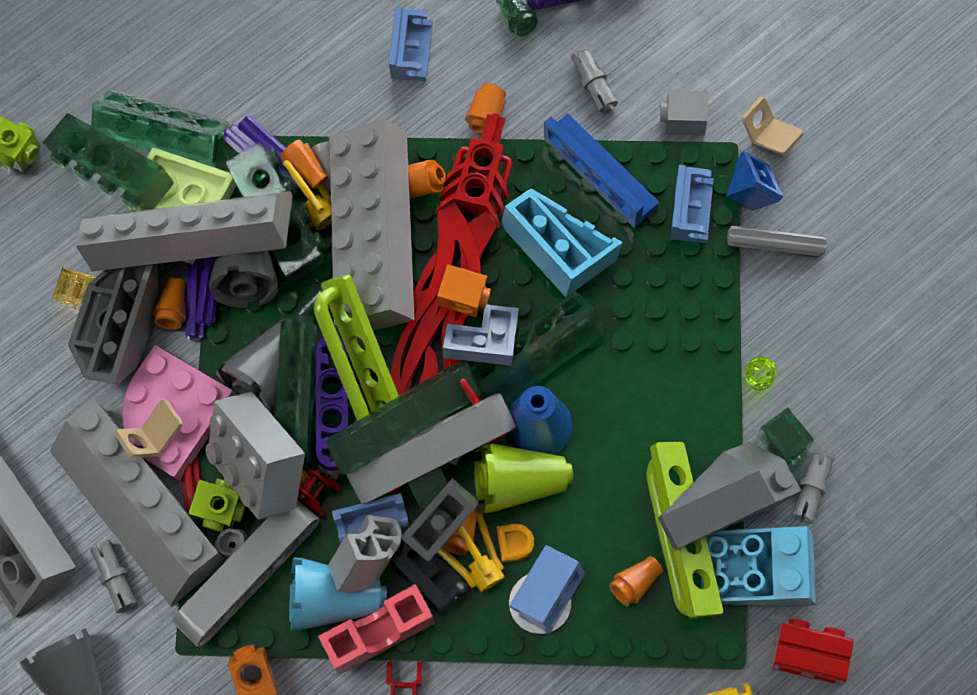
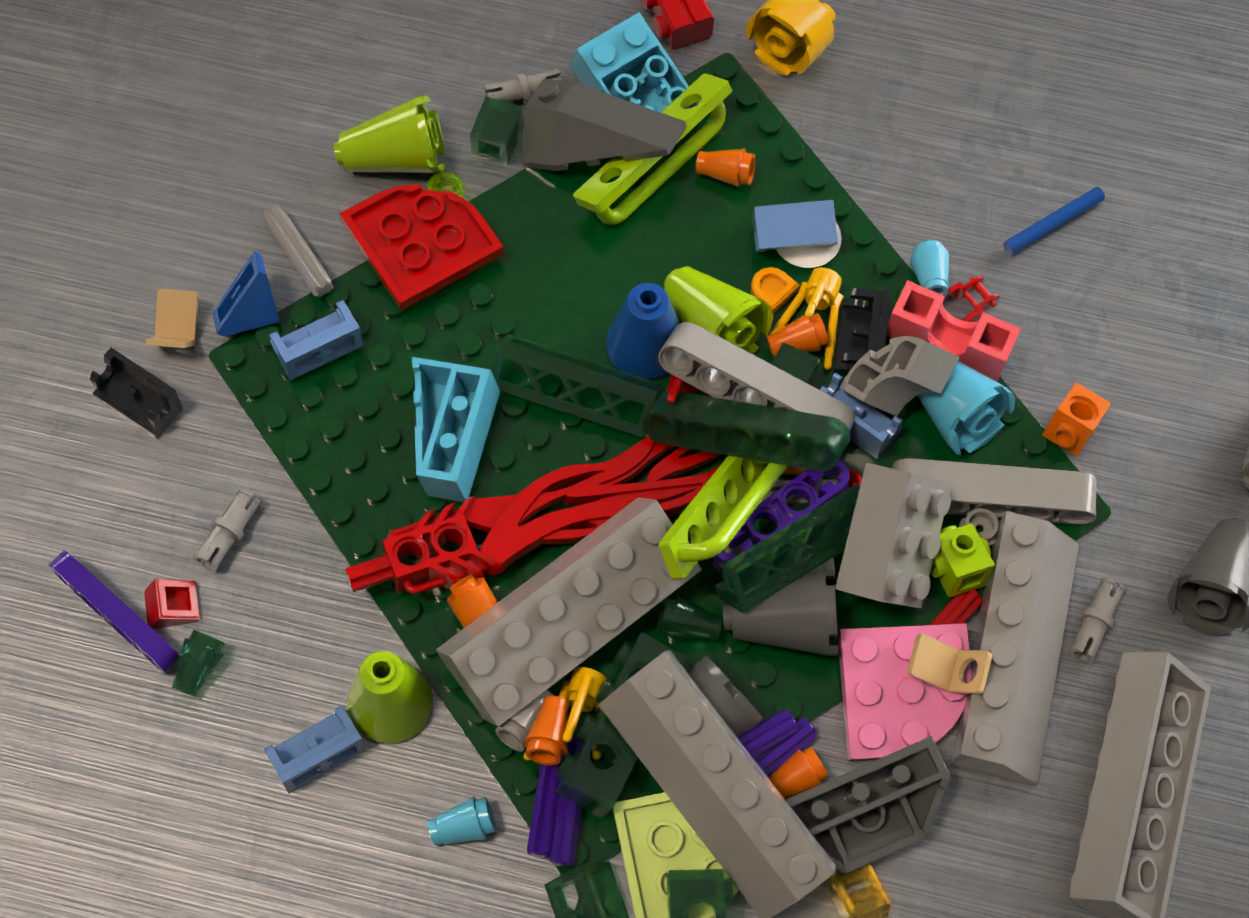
camera: 135 degrees left, 5 degrees down
dark grey brick [401,478,479,561] -> none
orange brick [437,264,491,317] -> none
sand blue plate [443,305,519,366] -> none
orange brick [465,83,506,134] -> none
blue fence [544,113,659,228] -> none
light grey brick [660,90,708,135] -> none
none -> black hinge [90,347,183,439]
none -> red slope [144,579,200,629]
none -> lime cone [334,94,446,173]
none -> red plate [339,185,504,310]
none -> lime cone [346,651,433,745]
none -> medium azure cone [428,796,496,846]
none -> medium azure cone [910,240,949,297]

